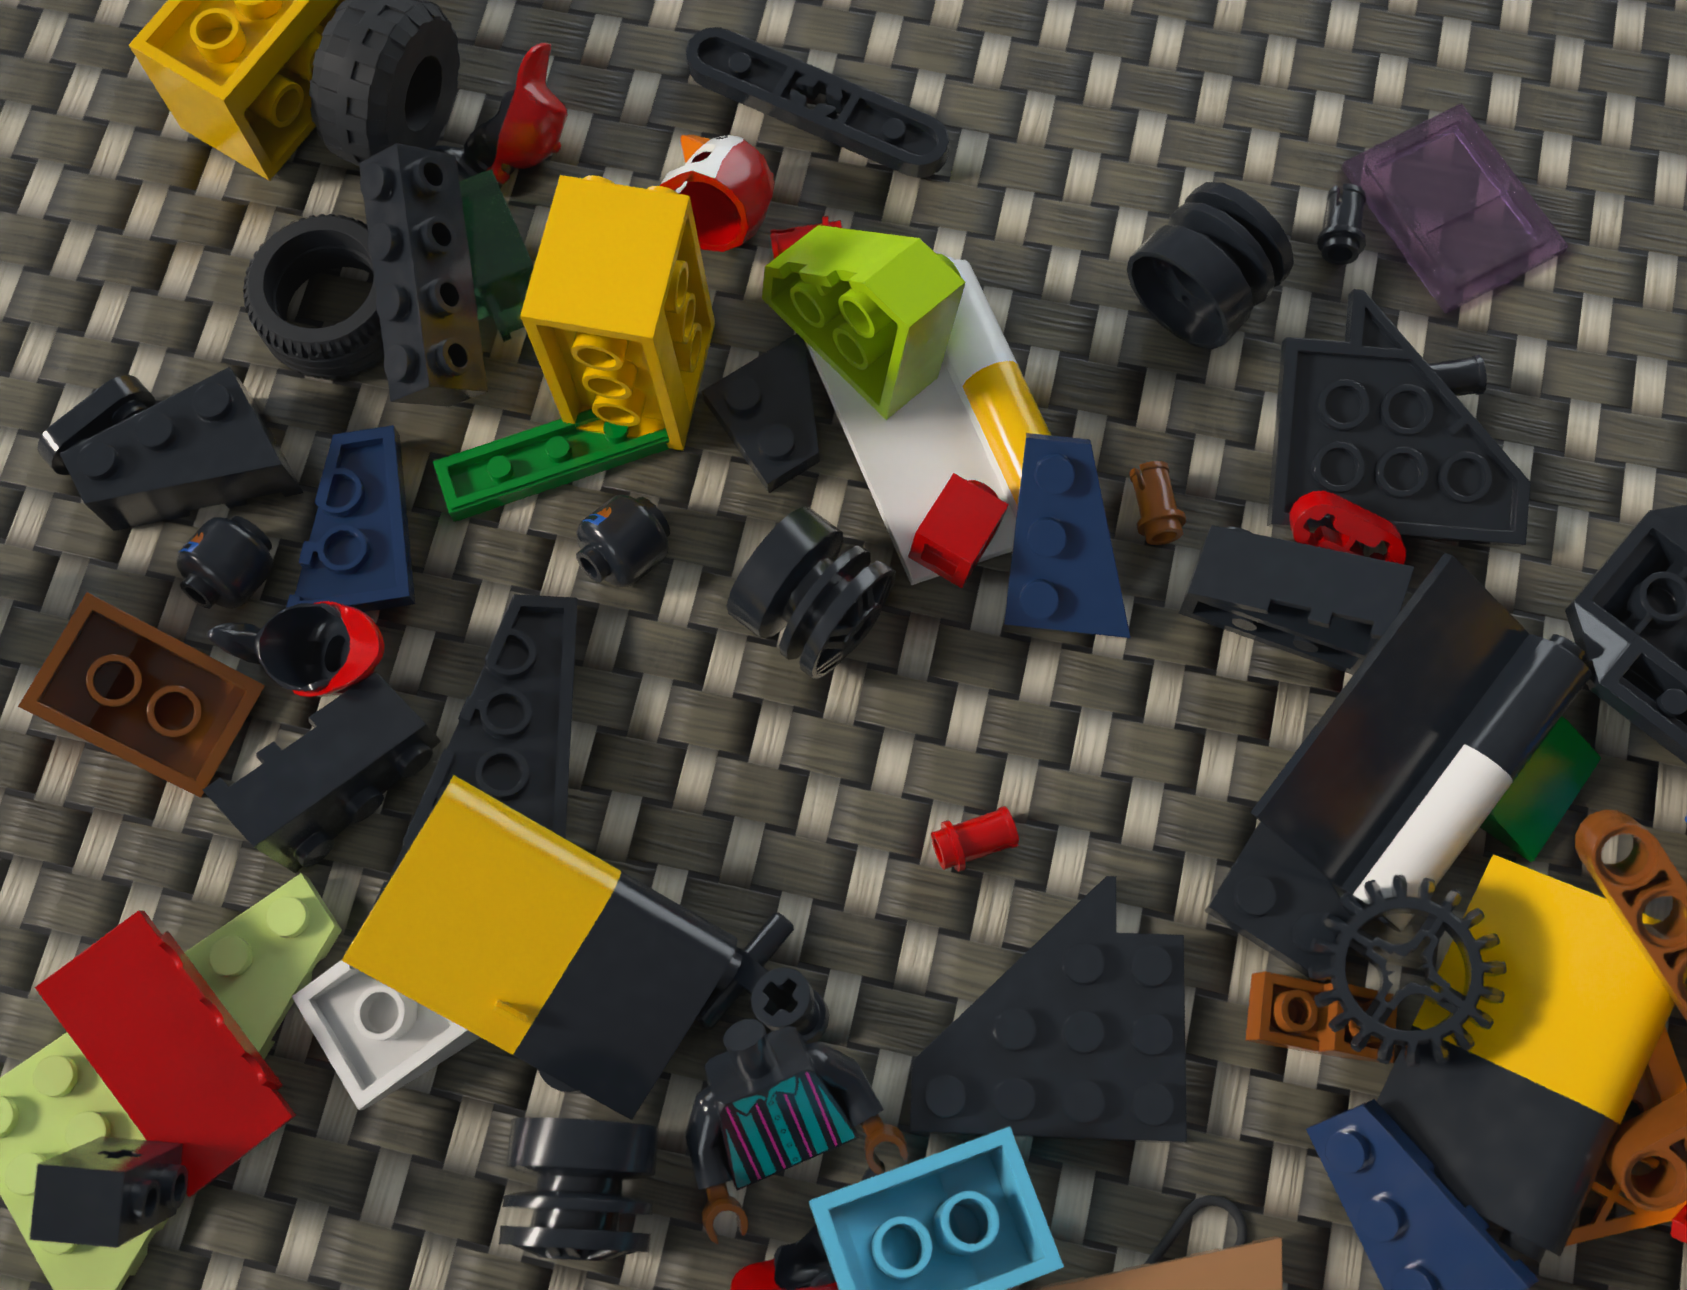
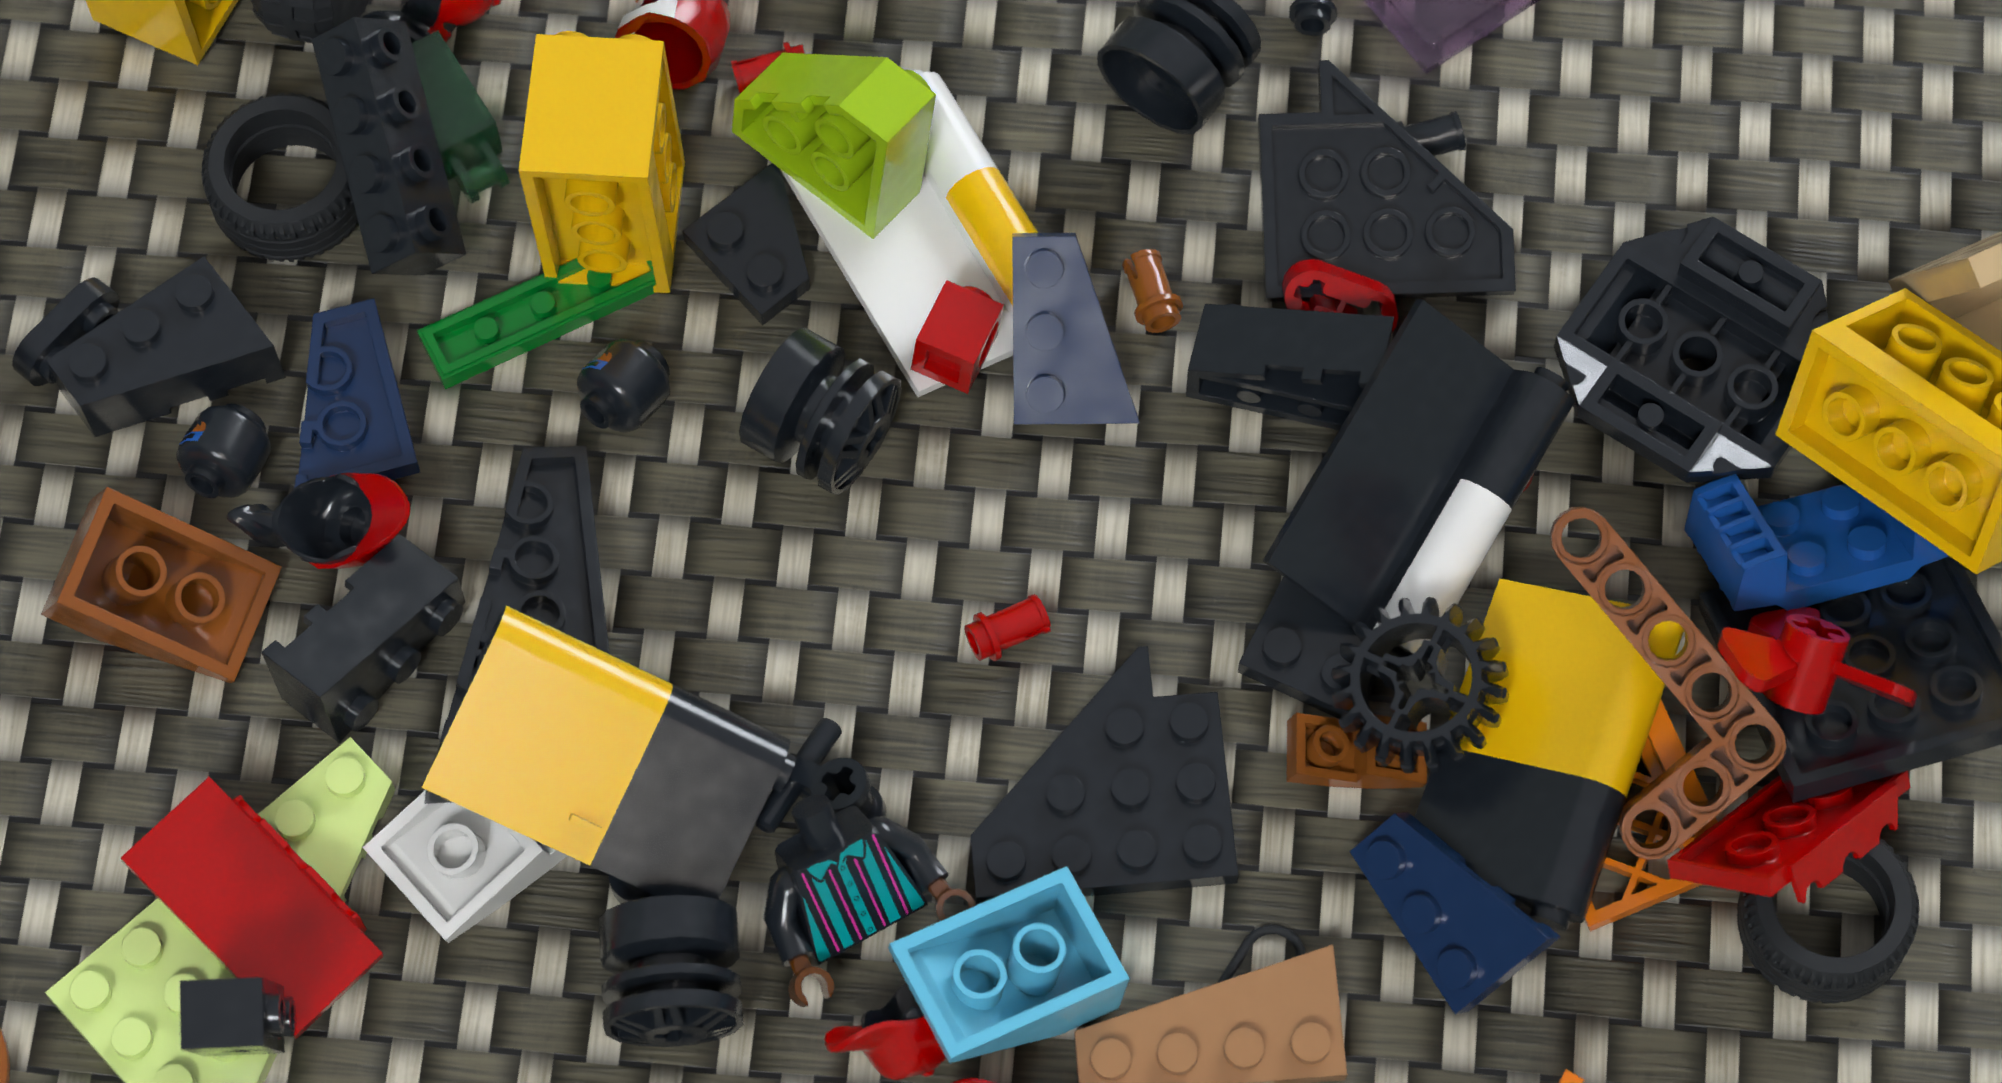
camera: 10 degrees left, 5 degrees down
green slope [1480,716,1601,862] -> none

